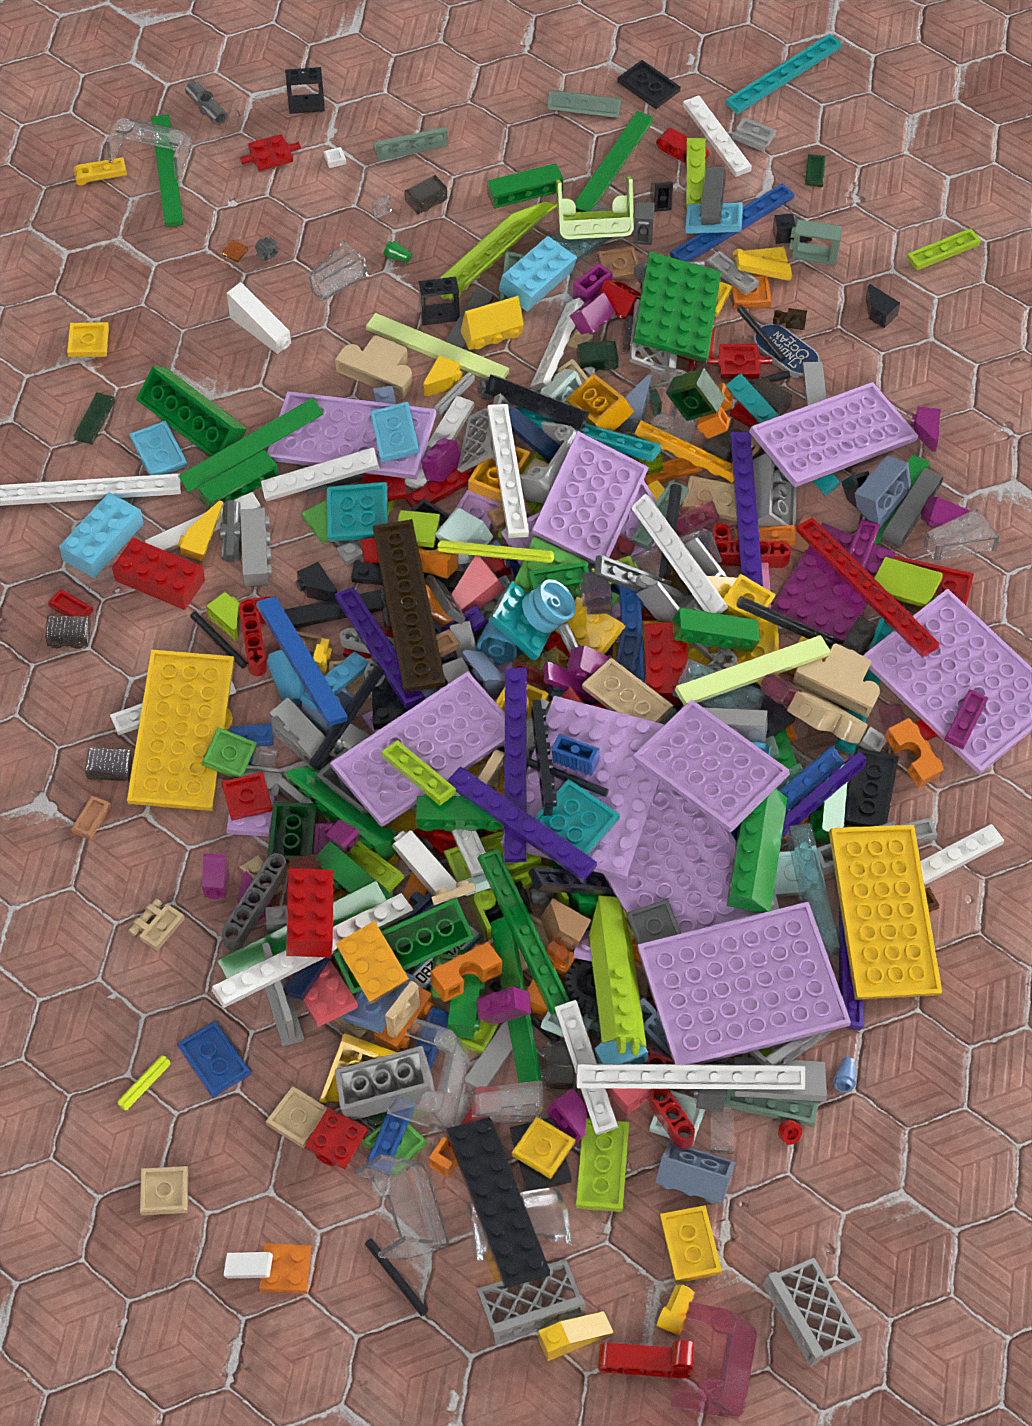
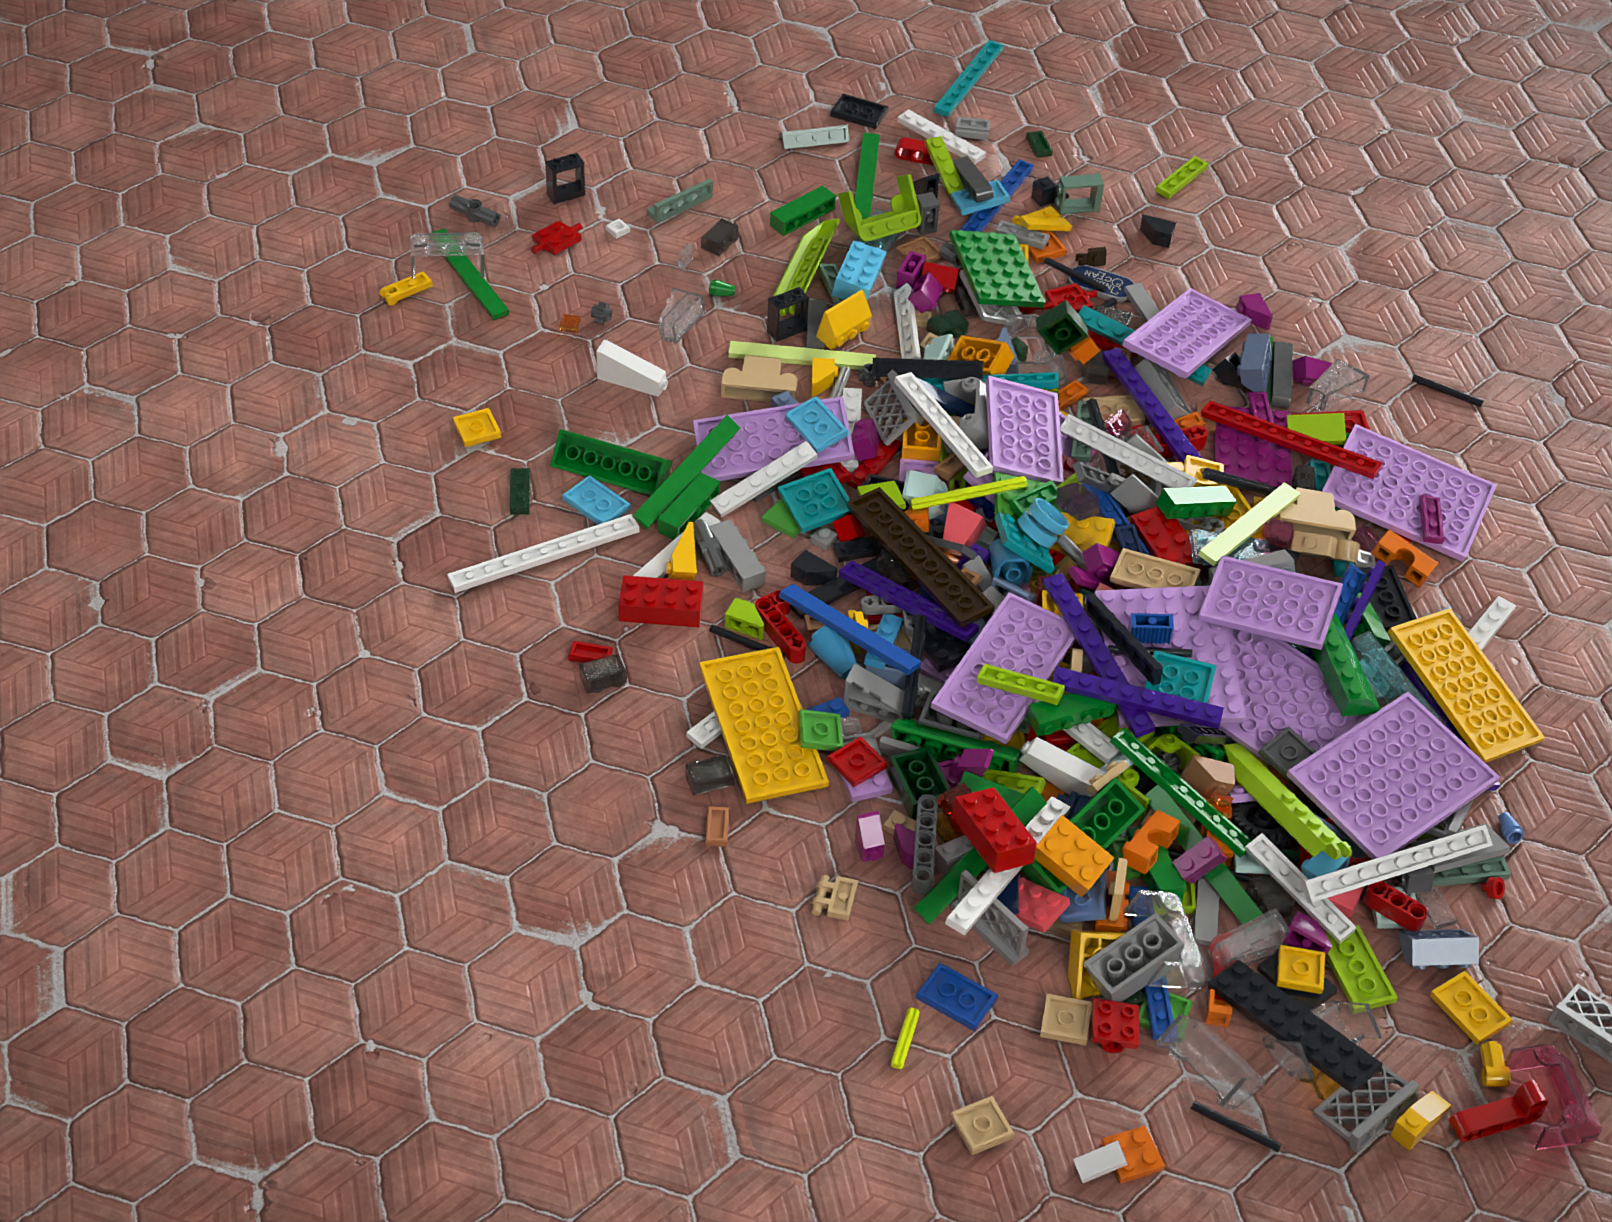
camera: 25 degrees left, 10 degrees down
medium azure brick [59,492,144,578] -> none
light orange plate [634,420,734,484] -> none

